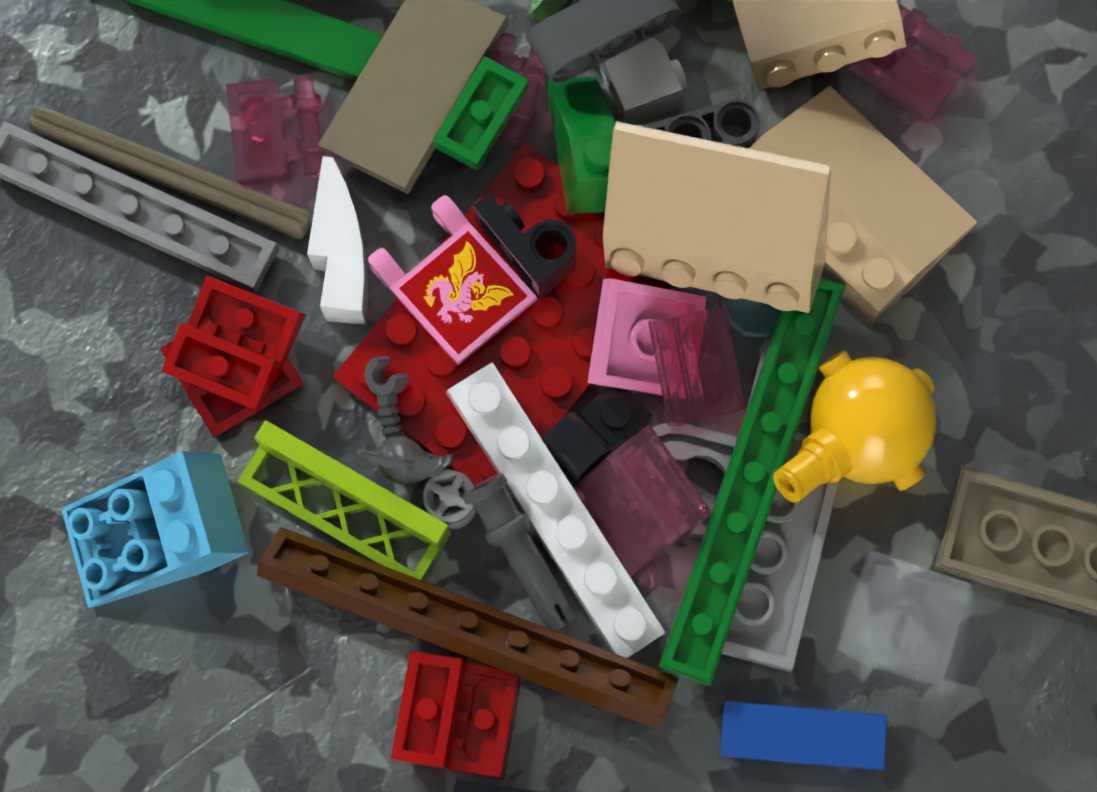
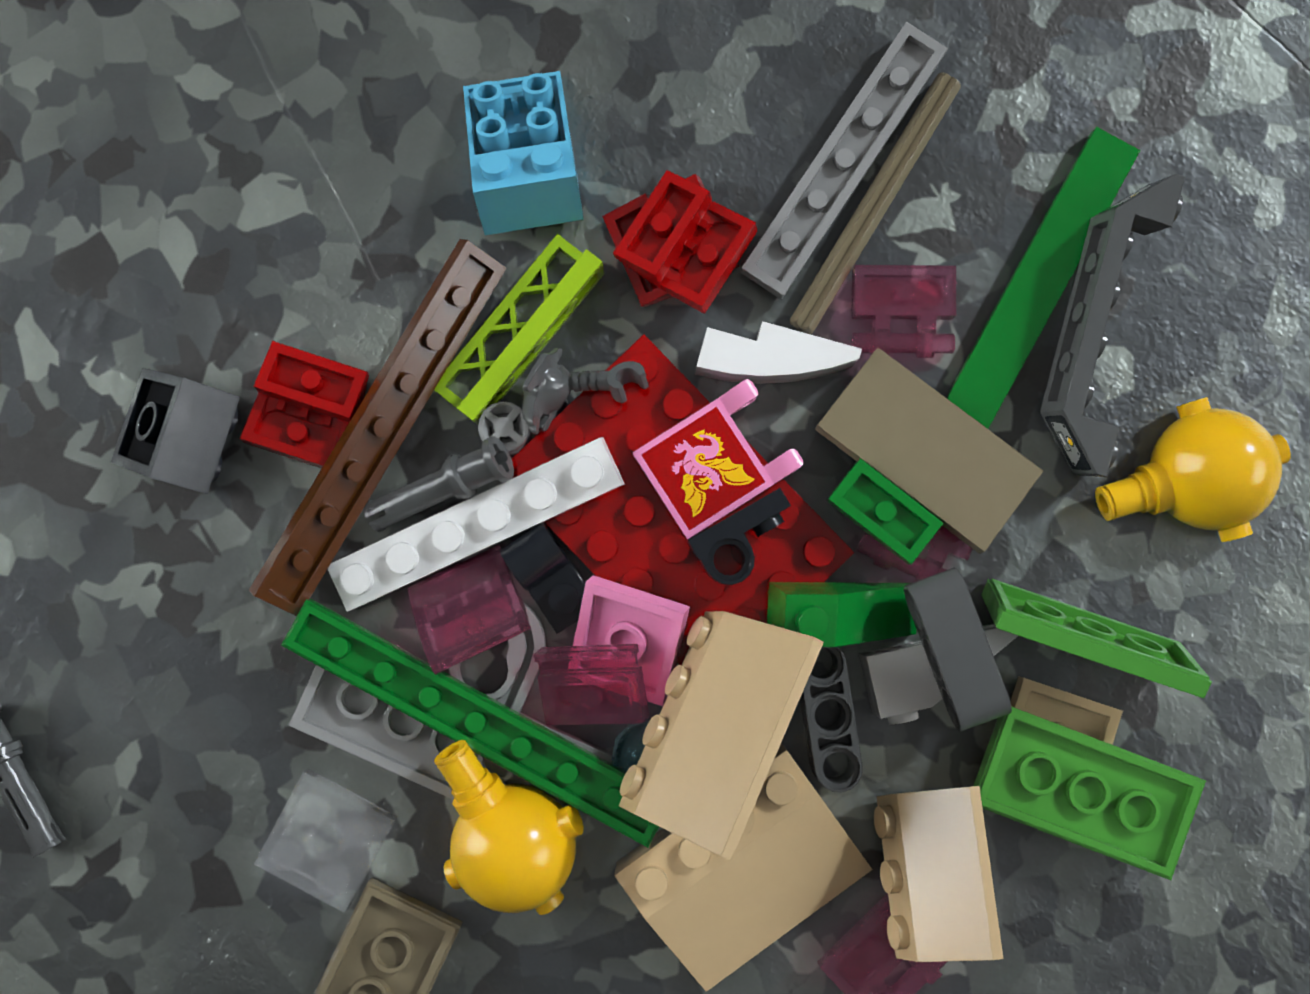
camera: 100 degrees right, 10 degrees up
blue tile [719,701,887,771] -> none

